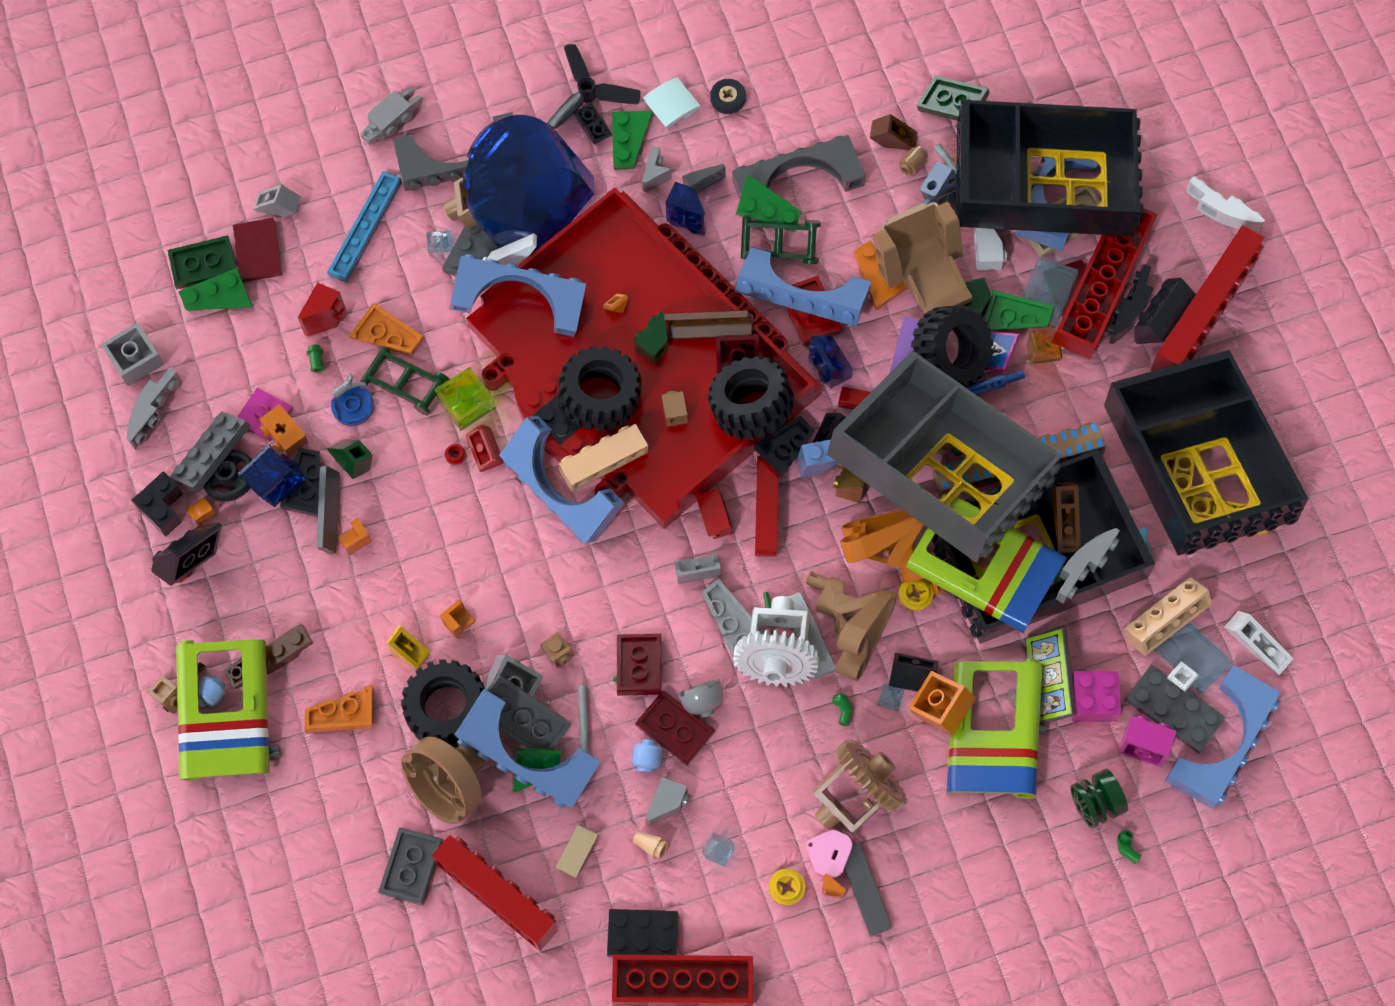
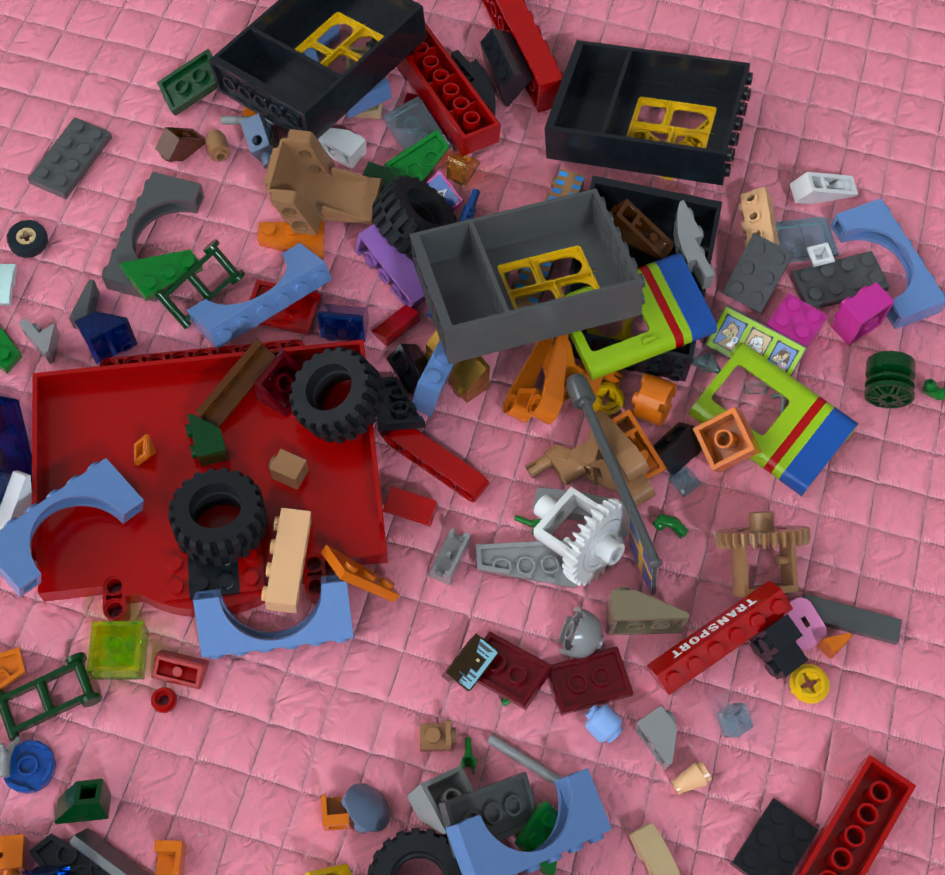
camera: 60 degrees left, 5 degrees down
none -> dark grey plate [27,117,112,199]
none -> orange wing [321,544,400,603]
none -> sand blue dish [341,783,390,833]
none -> panel [442,633,499,691]
none -> green hand [461,737,477,775]
none -> dark grey flag [566,373,663,596]
none -> dark tan slope [606,587,689,635]
none -> orange slope [611,409,667,480]
none -> orange brick [631,373,677,427]
none -> red brick [646,581,793,695]
none -> clear light blue slope [691,352,721,374]
none -> black plate [722,233,794,313]
none -> black brick [749,614,808,679]

